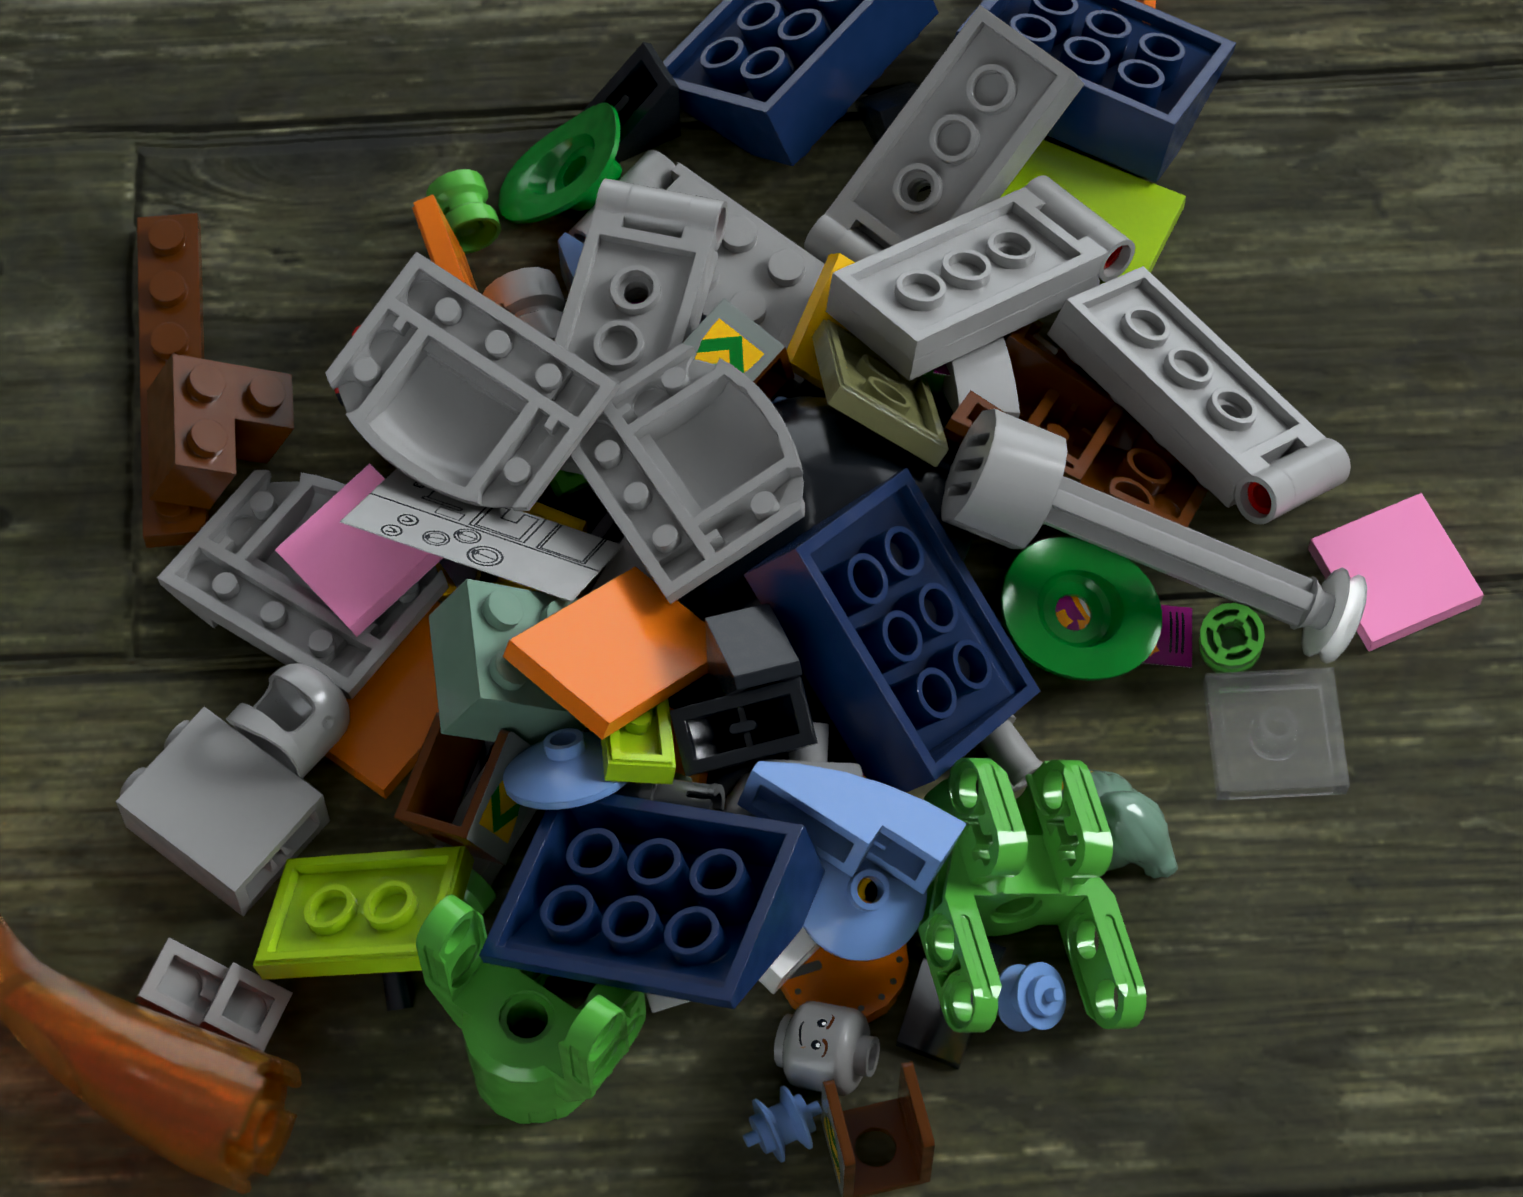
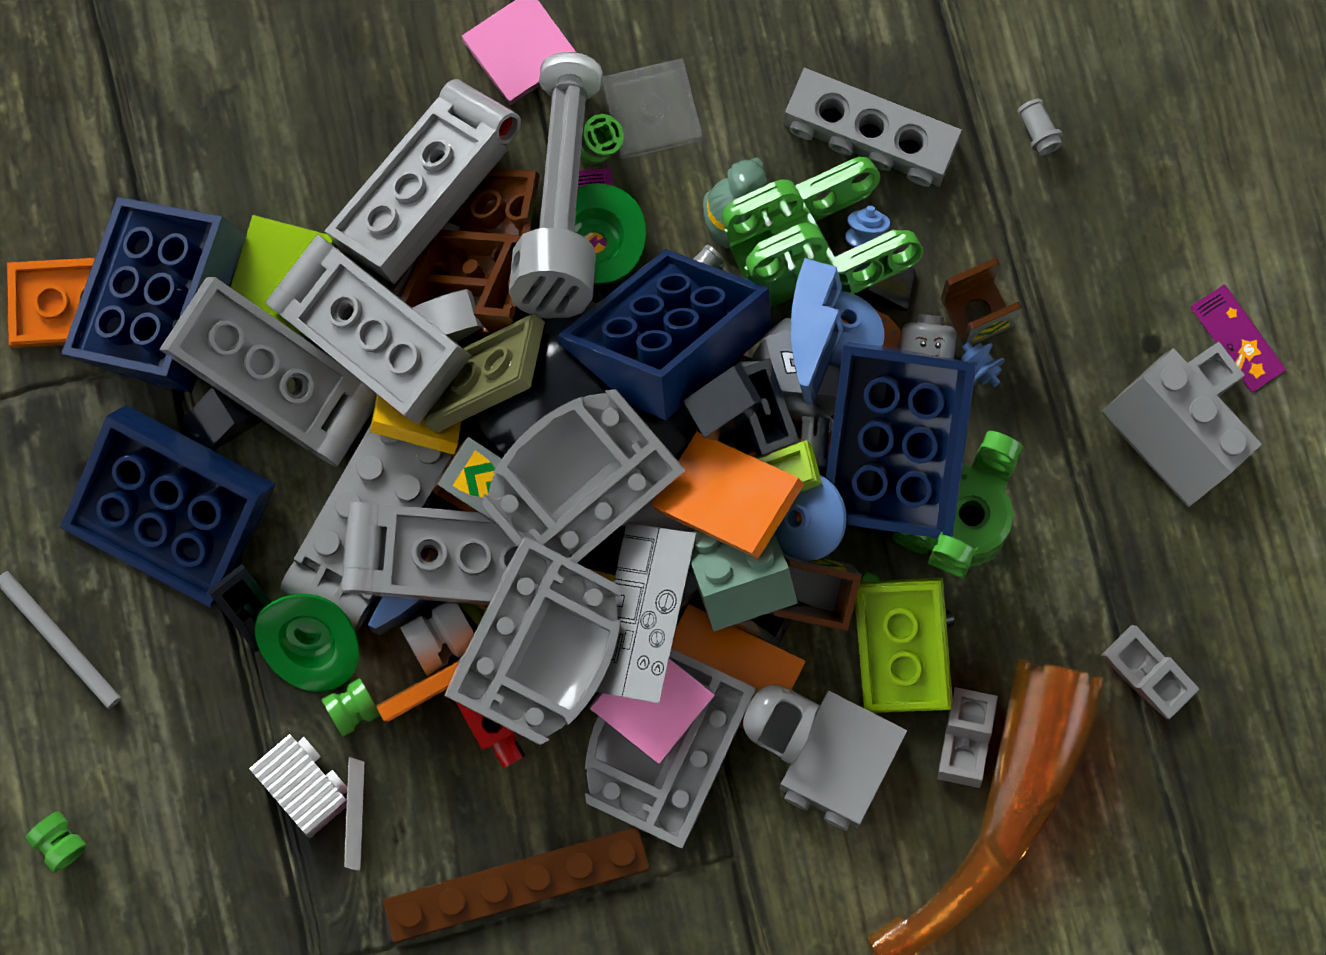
camera: 100 degrees left, 15 degrees up
reddish brown brick [147,354,294,509] -> none
none -> white brick [249,734,348,838]
none -> white sticker [344,757,365,871]
none -> light grey brick [784,68,962,187]

